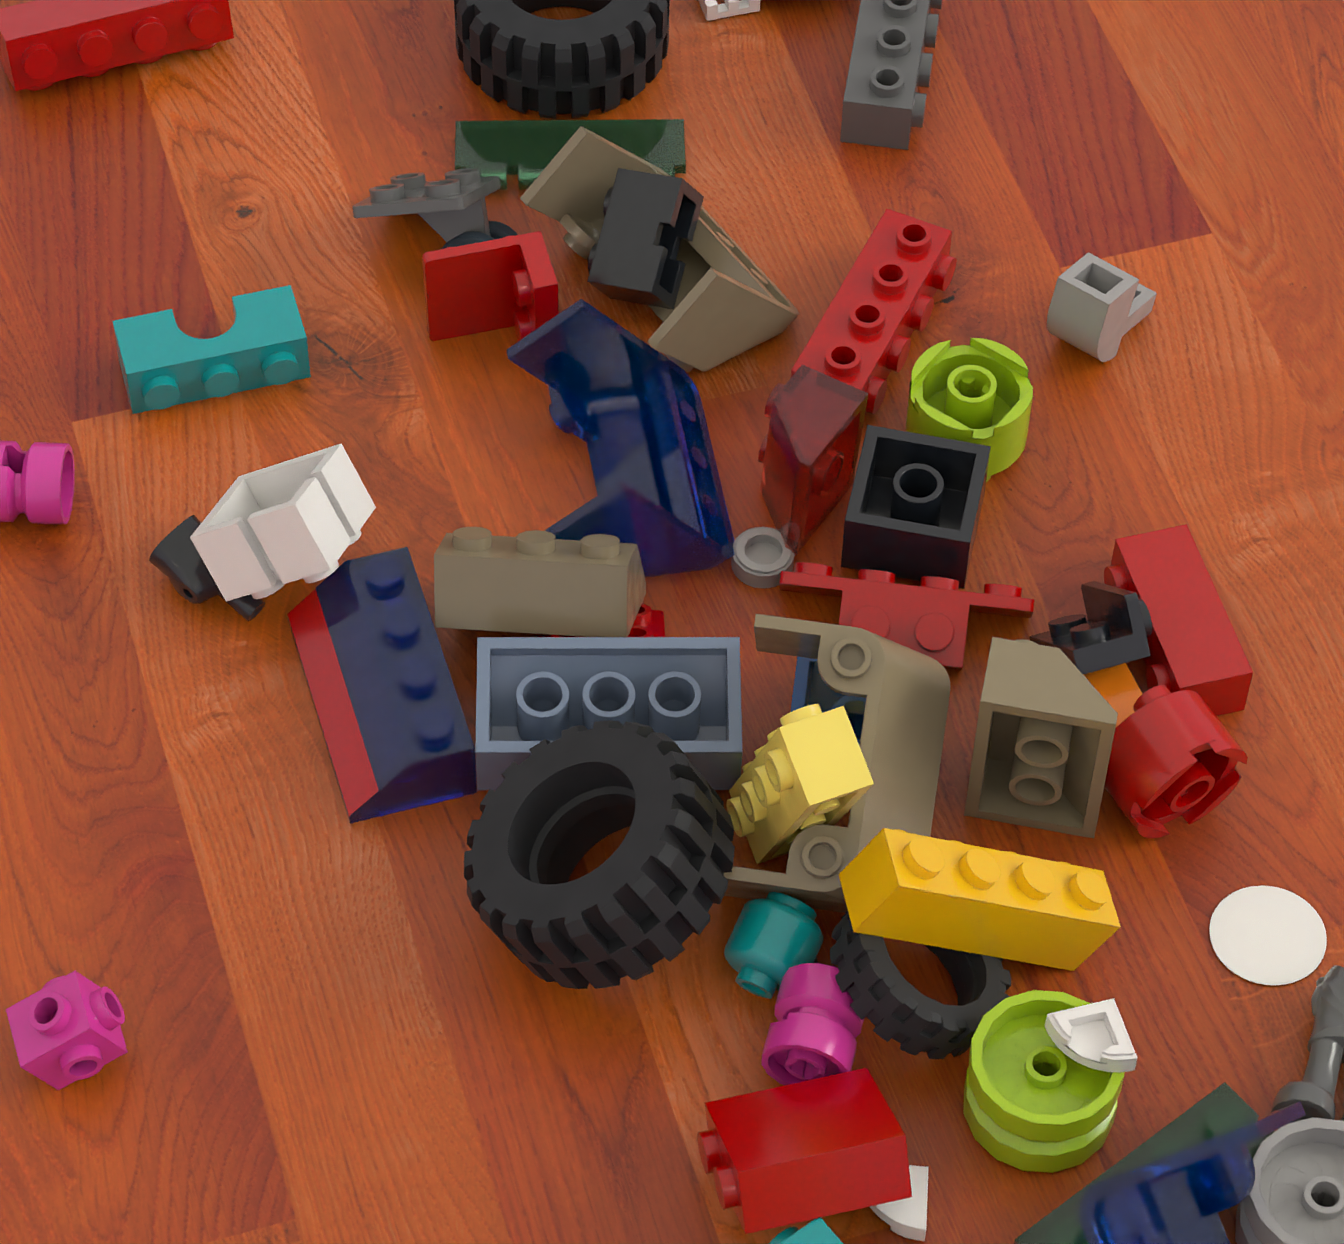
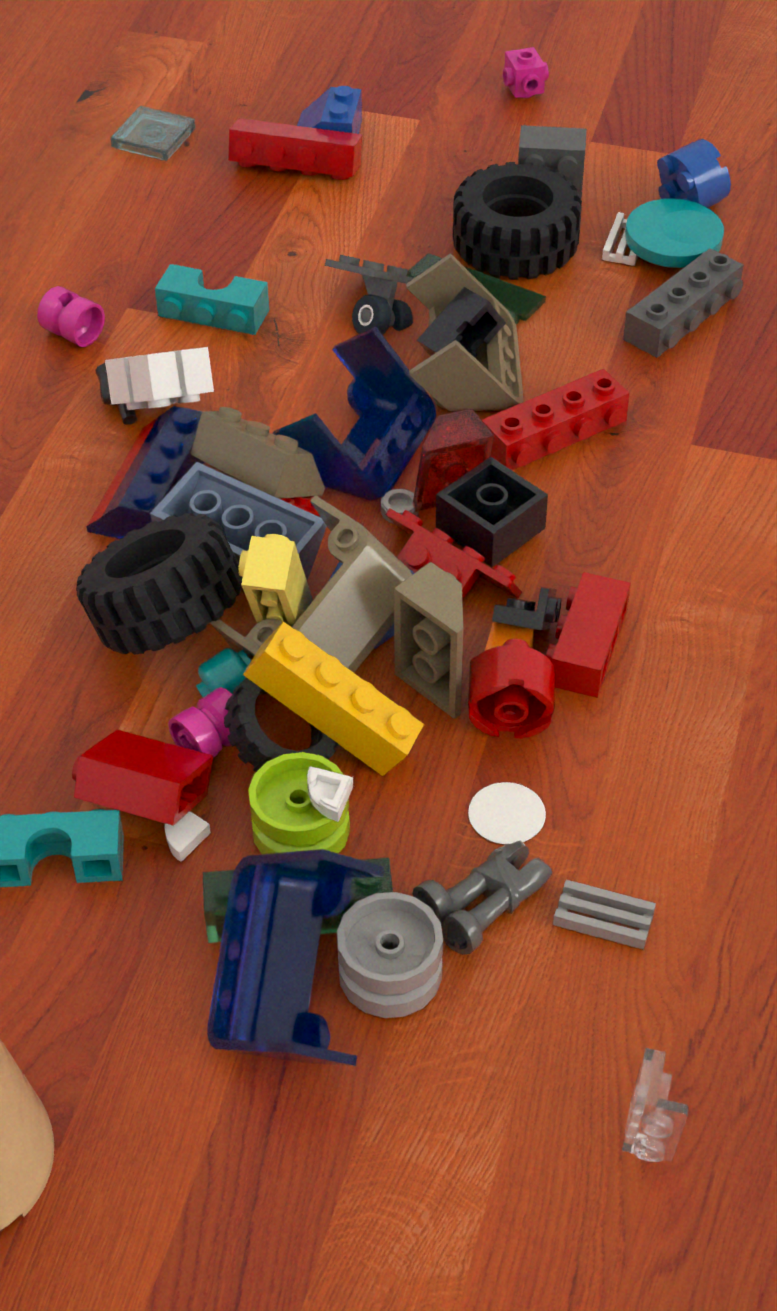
camera: 35 degrees right, 5 degrees down
red bracket [422,231,560,368] -> none
lime brick [905,338,1033,482] -> none
light grey brick [1047,252,1157,362] -> none

